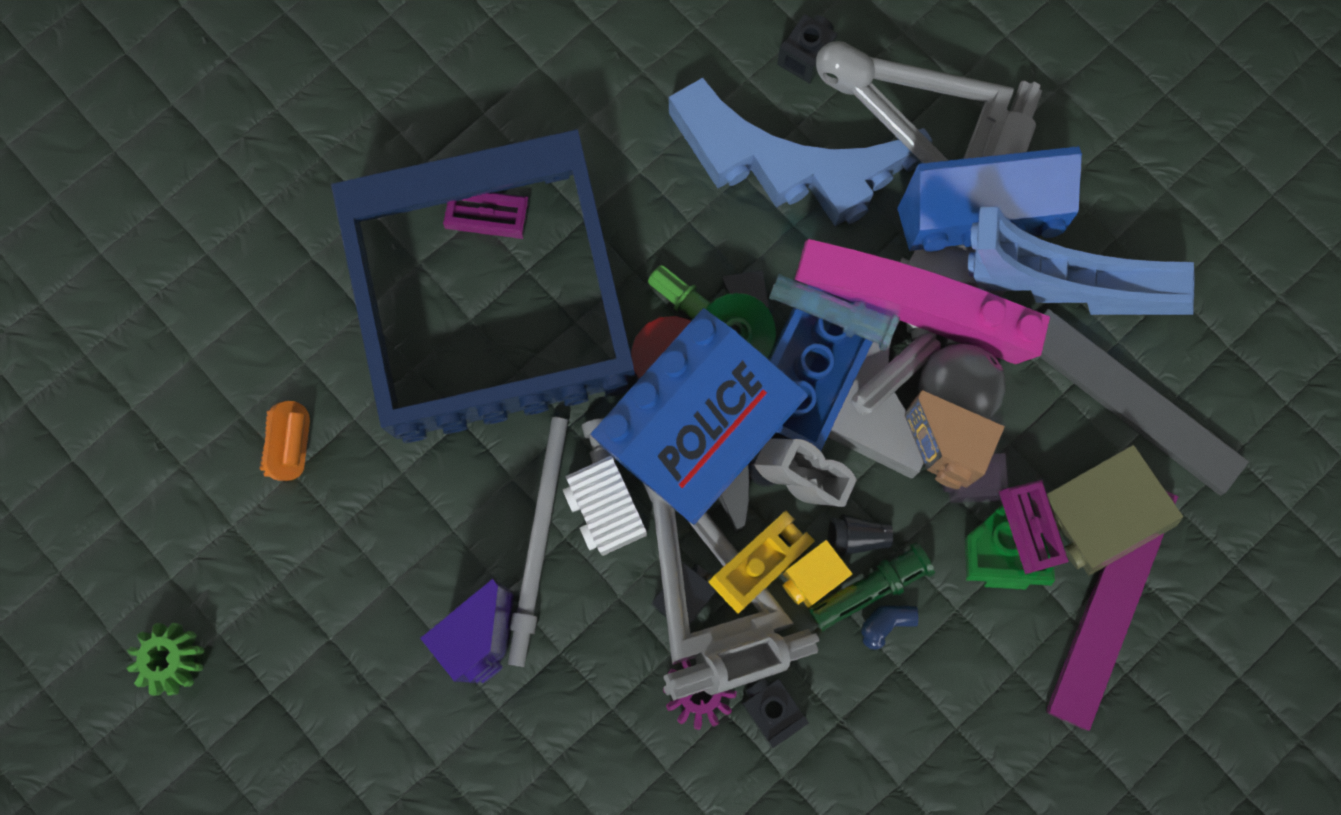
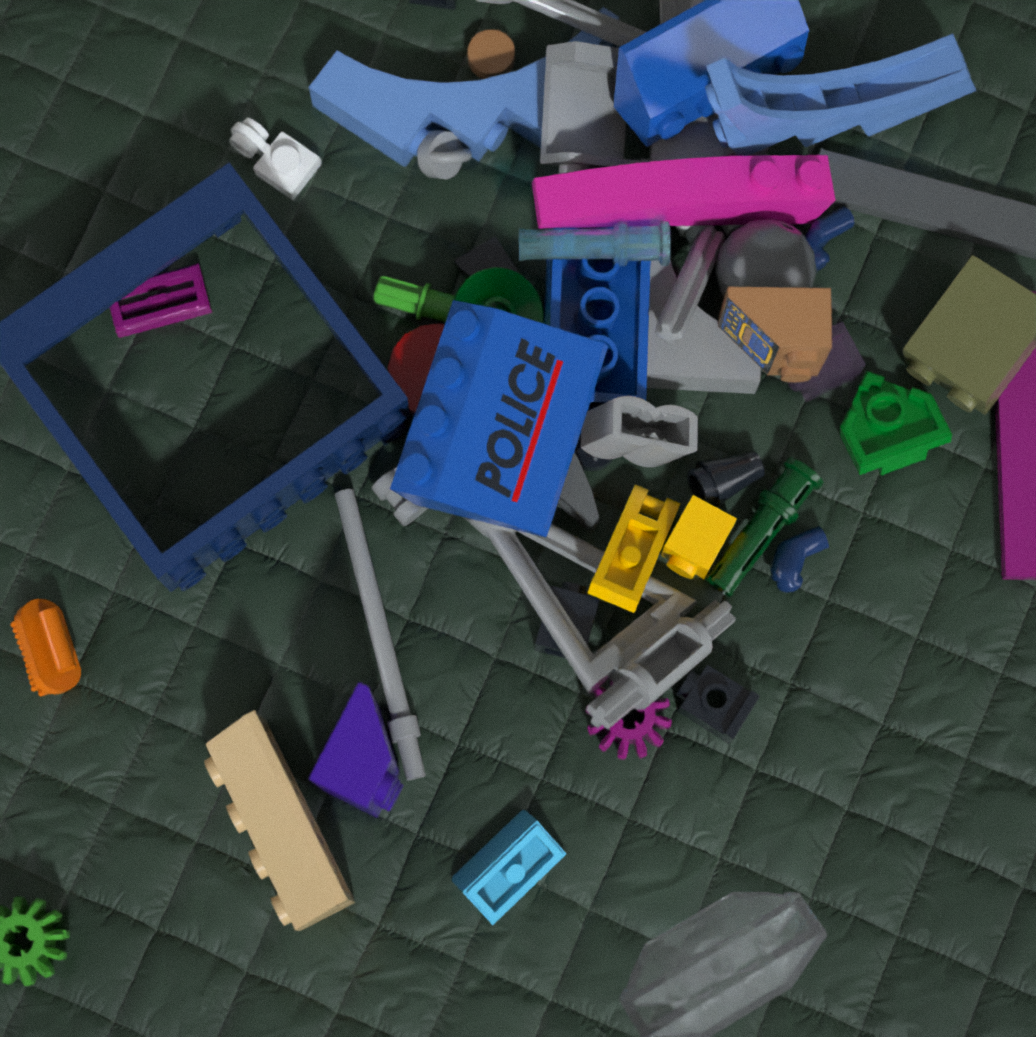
camera: 25 degrees left, 0 degrees up
white brick [563,455,647,556] -> none
magenta tile [999,480,1069,574] -> none
none -> tan slope [204,710,355,931]
none -> white plate [229,118,322,201]
none -> light grey tile [417,130,472,179]
none -> medium azure slope [451,810,566,925]
none -> medium nougat tile [468,30,515,79]
none -> light grey panel [540,41,647,174]
none -> dark blue arm [805,207,855,272]

